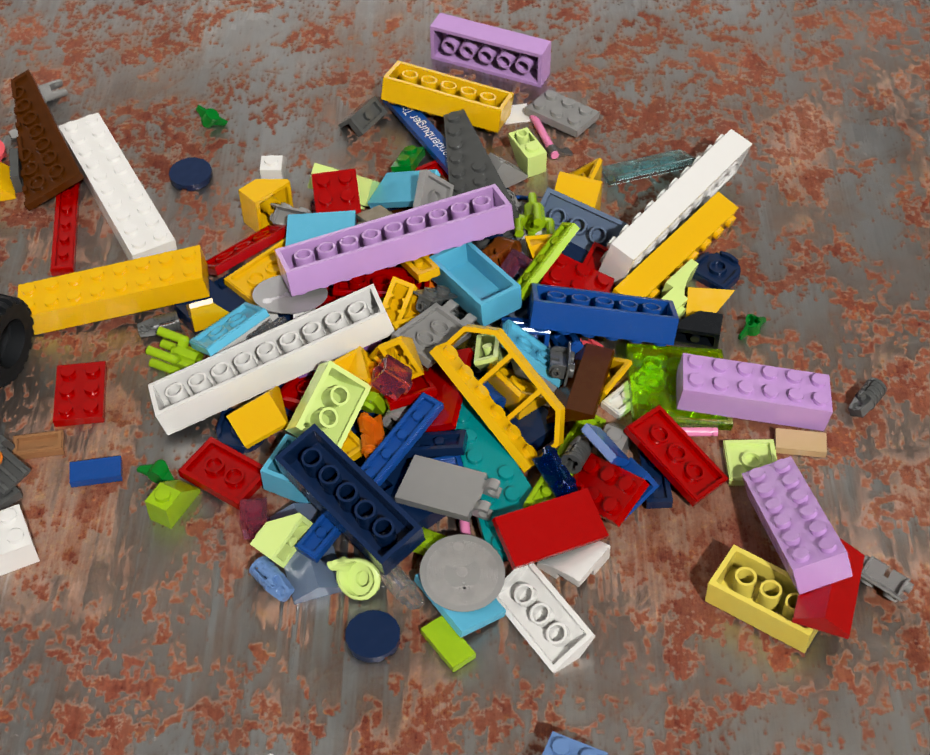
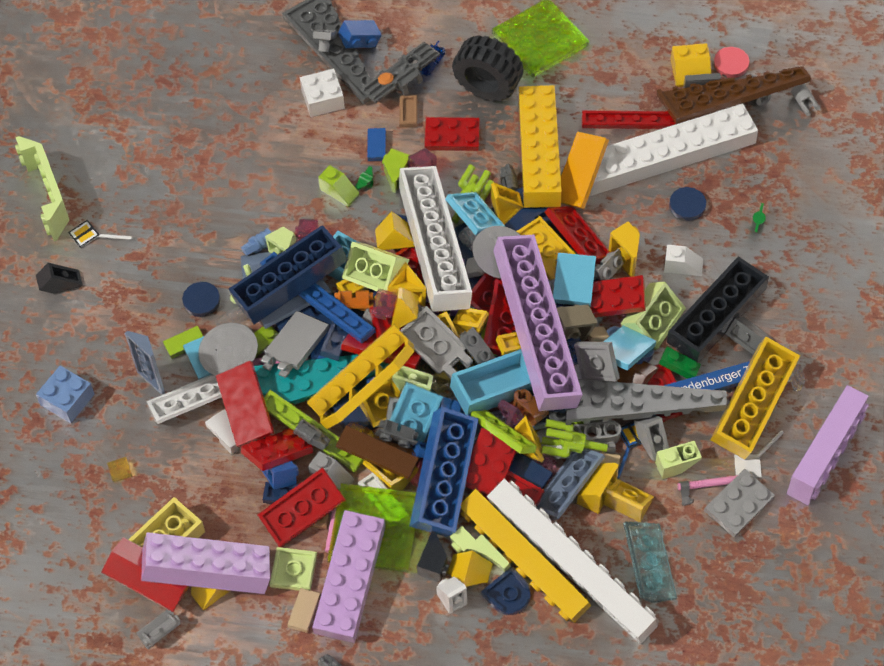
camera: 100 degrees right, 10 degrees up
red plate [178,437,264,510] -> none
clear blue hinge [532,445,579,498] -> none
blue tile [581,423,631,467] -> none
green piece [738,314,766,340] -> none
none -> clear yellow tile [107,457,132,483]
none -> sand blue slope [125,331,165,395]
none -> lime slope [382,148,412,193]
none -> clear pink brick [408,148,437,168]
none -> white slope [436,577,467,614]
none -> light orange tile [561,132,609,209]
none -> black brick [667,256,769,363]

